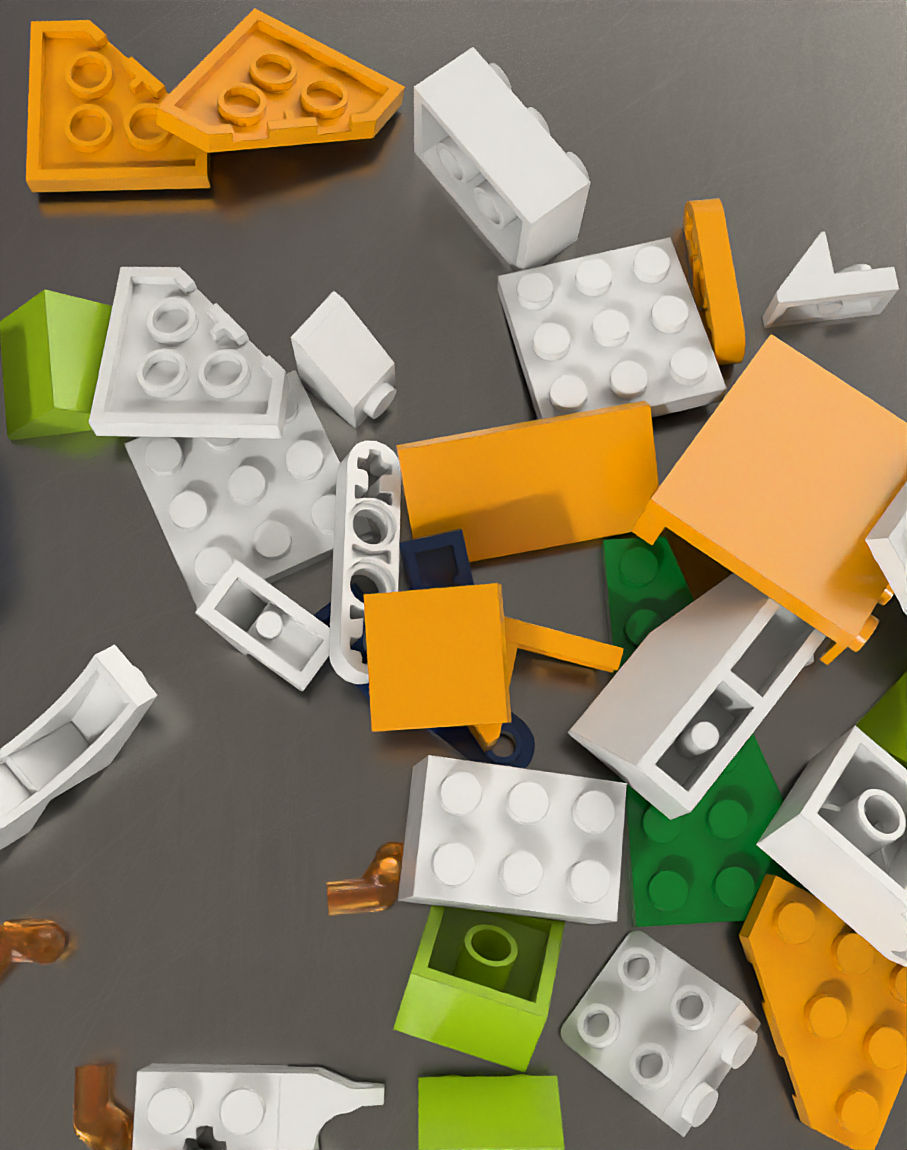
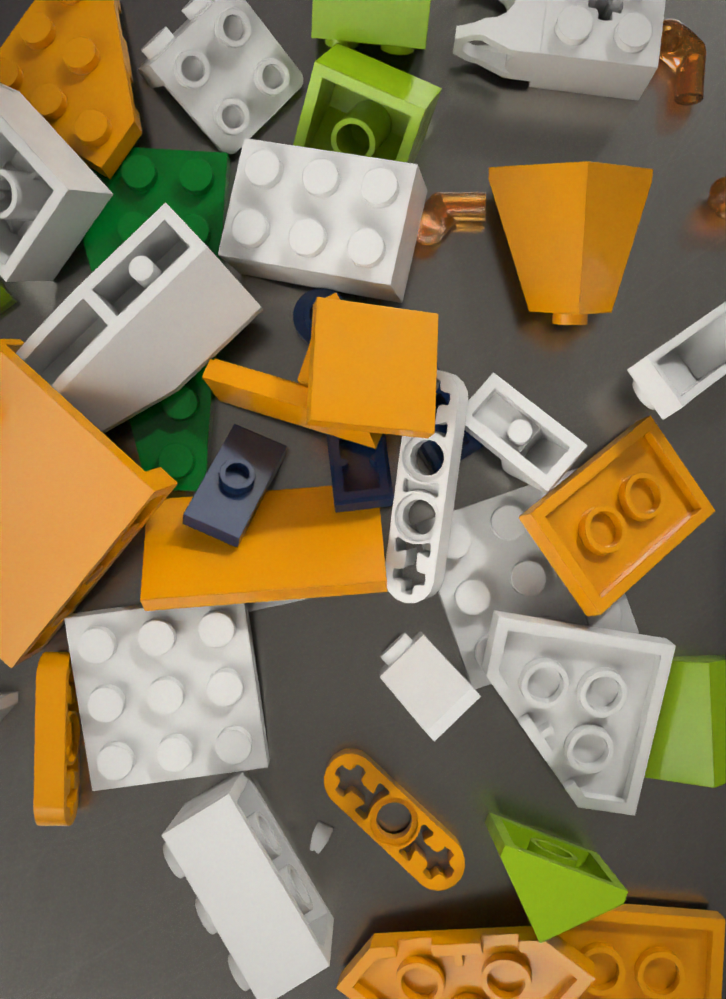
camera: 165 degrees left, 10 degrees up
none -> dark blue plate [183,424,287,548]
none -> white piece [310,821,334,854]
none -> light orange beam [324,748,465,891]
none -> lime slope [485,812,628,943]
none -> light orange slope [488,161,653,325]
none -> light orange plate [518,415,715,616]

